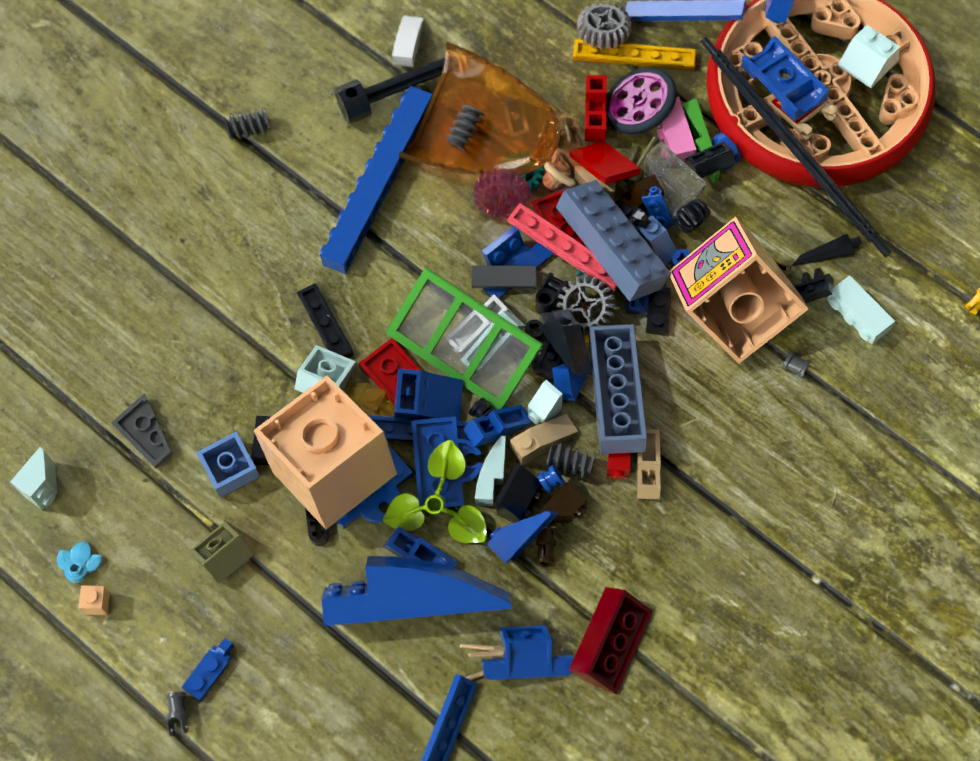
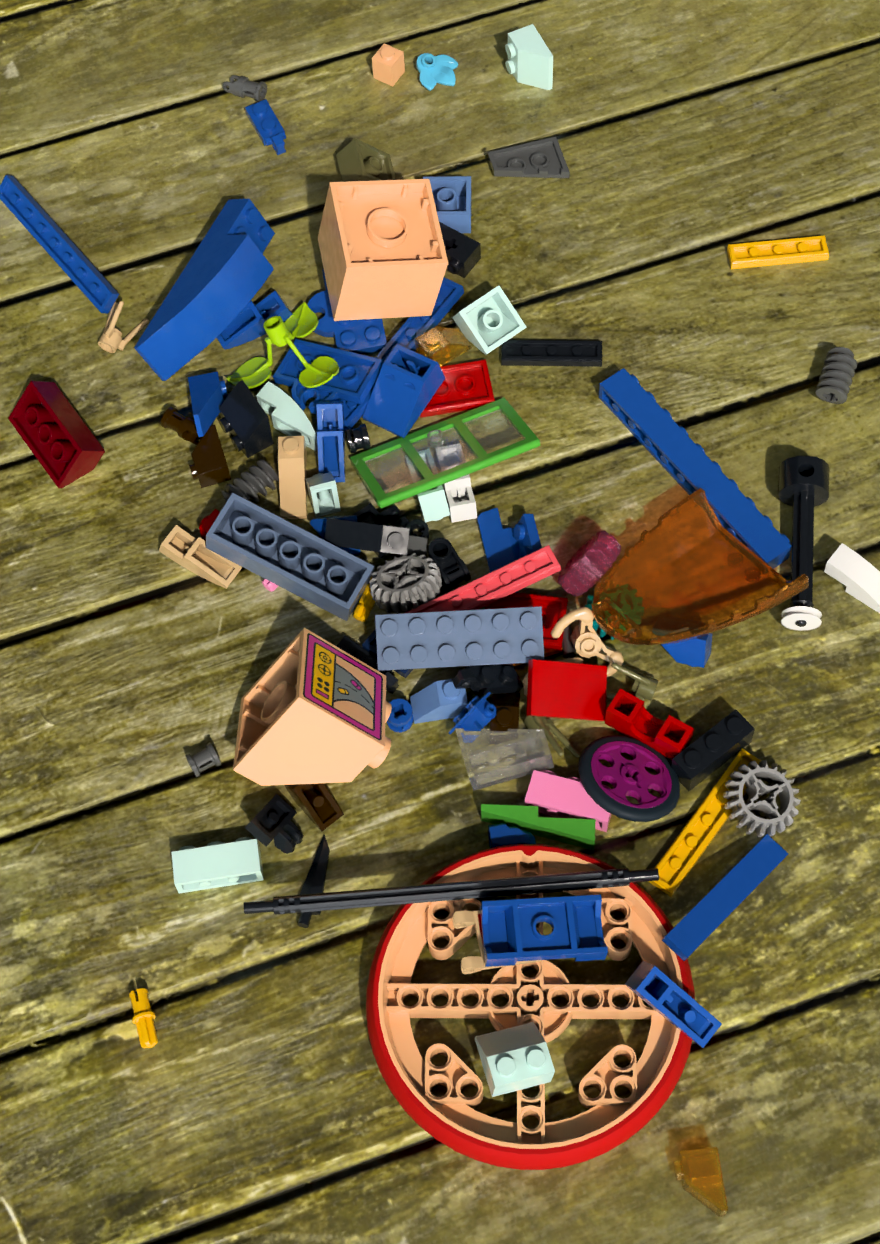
camera: 120 degrees right, 5 degrees down
dark grey piece [446,105,486,153] -> none
dark grey tile [471,265,537,289] -> none
blue plate [482,625,573,680] -> none
blue wheel [537,465,565,493] -> none
black gear [674,198,711,233] -> none
black slope [686,142,735,179] -> none
none -> black brick [671,709,755,791]
none -> yellow tile [727,235,829,269]

